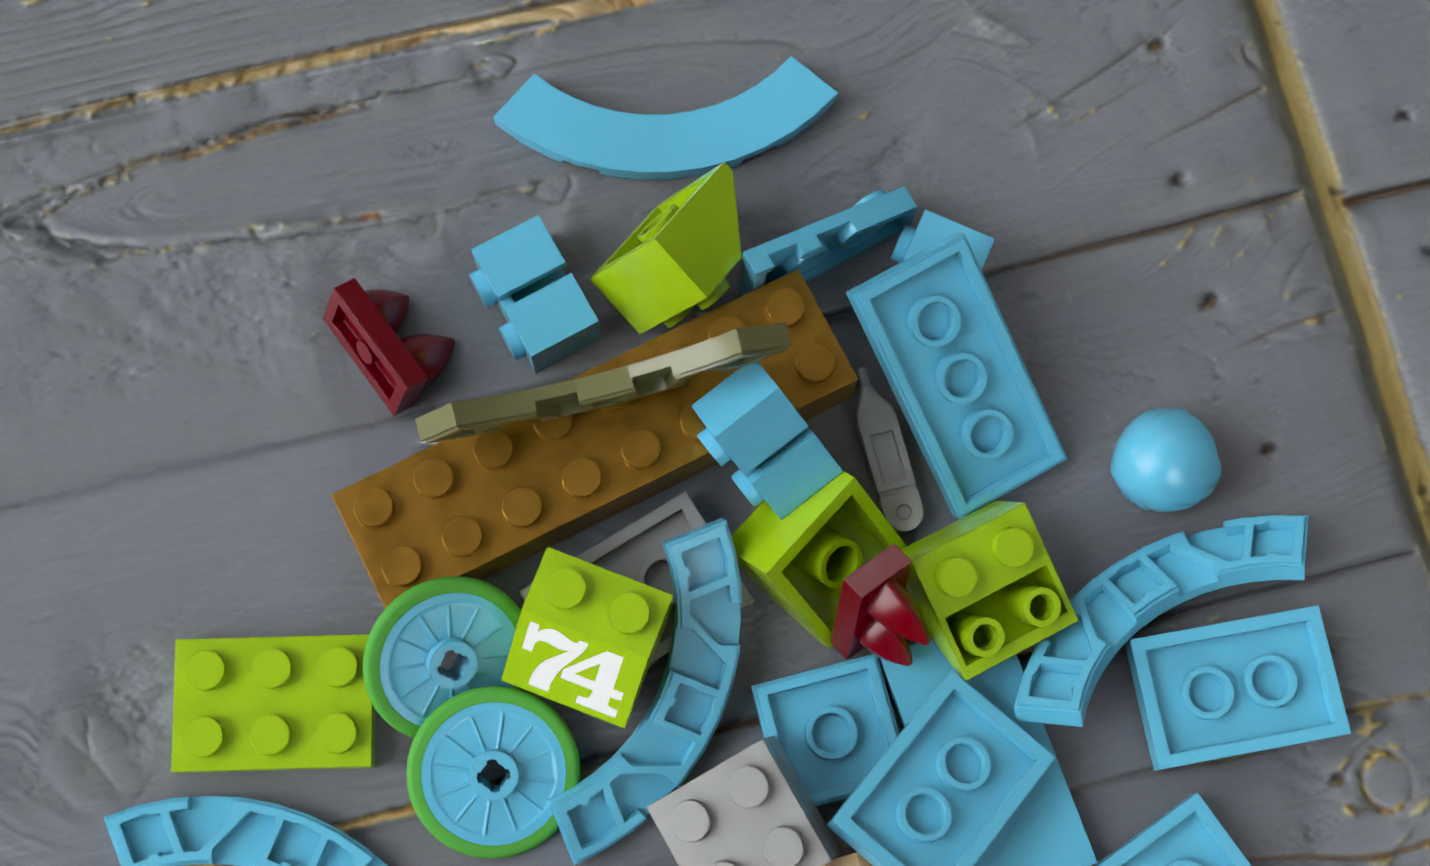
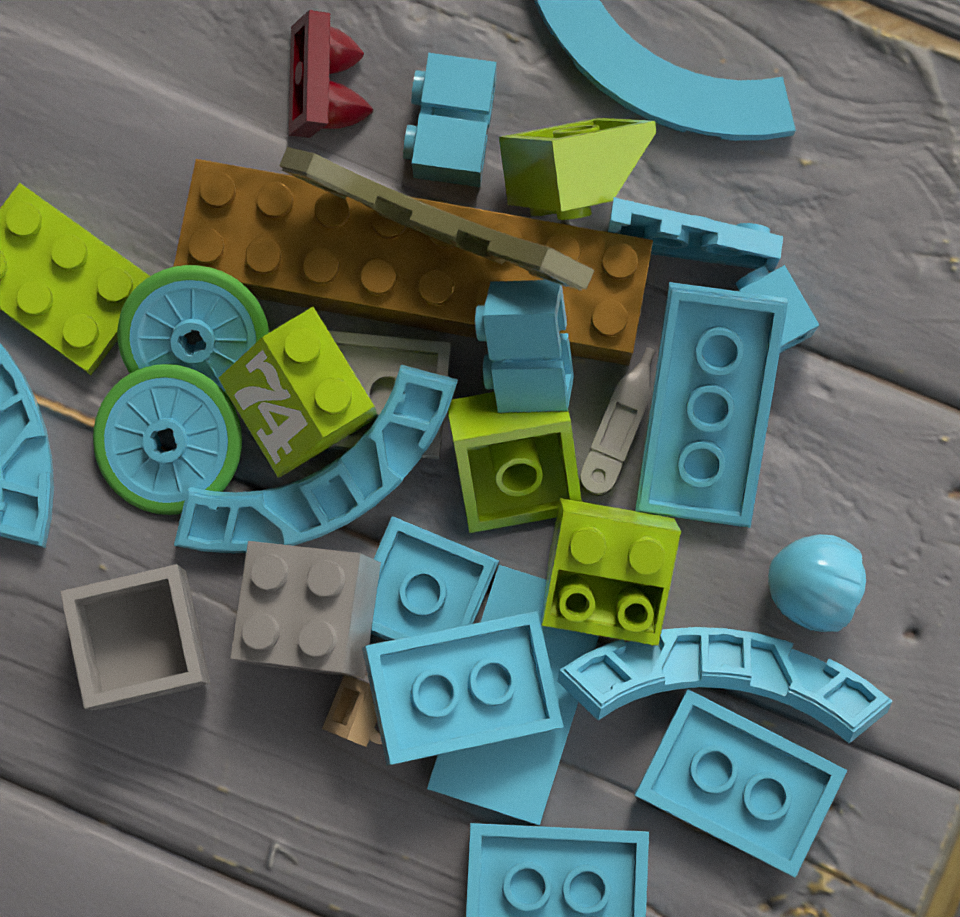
camera: 45 degrees right, 5 degrees up
dark red tile [830,543,931,666] -> none

